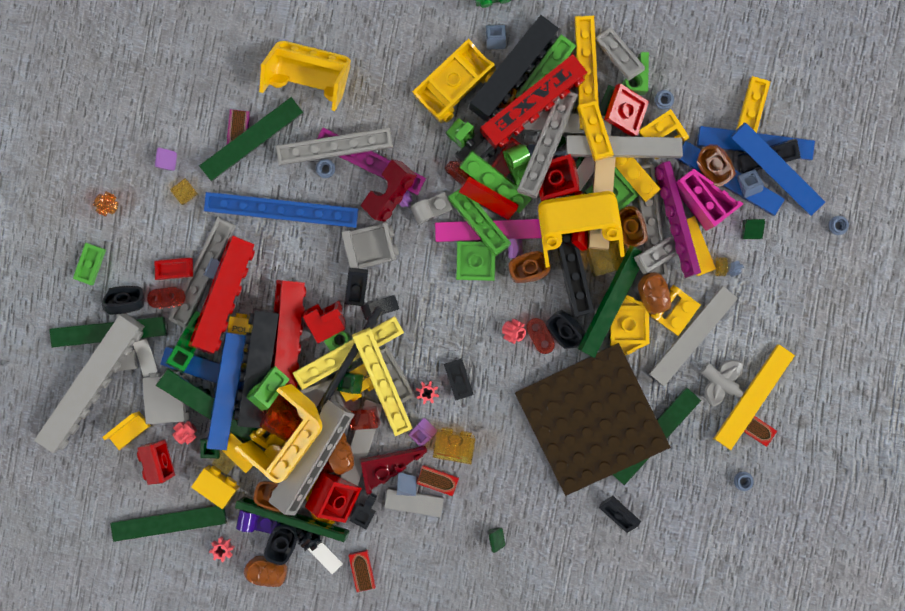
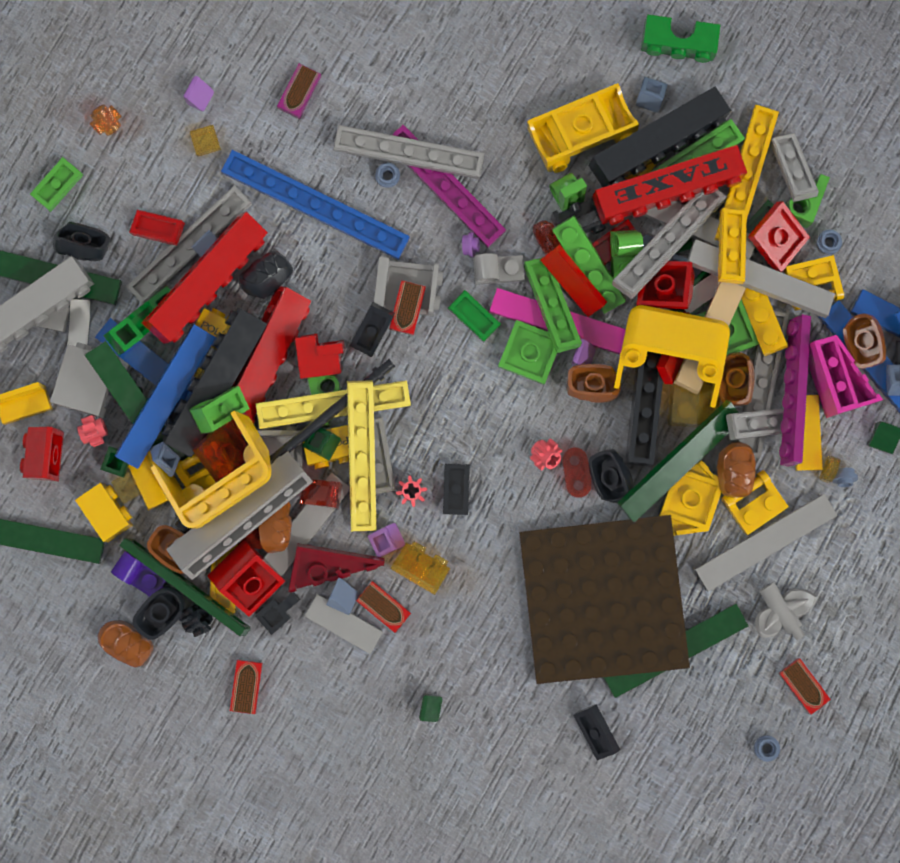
camera: 15 degrees right, 5 degrees down
clear red plate [147,287,185,309] -> none
dark green tile [199,97,303,182] -> none
coral gear [209,536,235,562] -> none
yellow windscreen [259,41,351,111] -> none
white sticker [308,543,343,574] -> none
dark red arch [360,159,417,222] -> none
black sticker [361,295,399,320] -> none
yellow tile [713,344,795,450] -> none
none -> sand blue slope [150,442,180,477]
none -> black piece [238,251,293,299]
none -> tile [389,280,426,336]
none -> green tile [448,290,501,343]

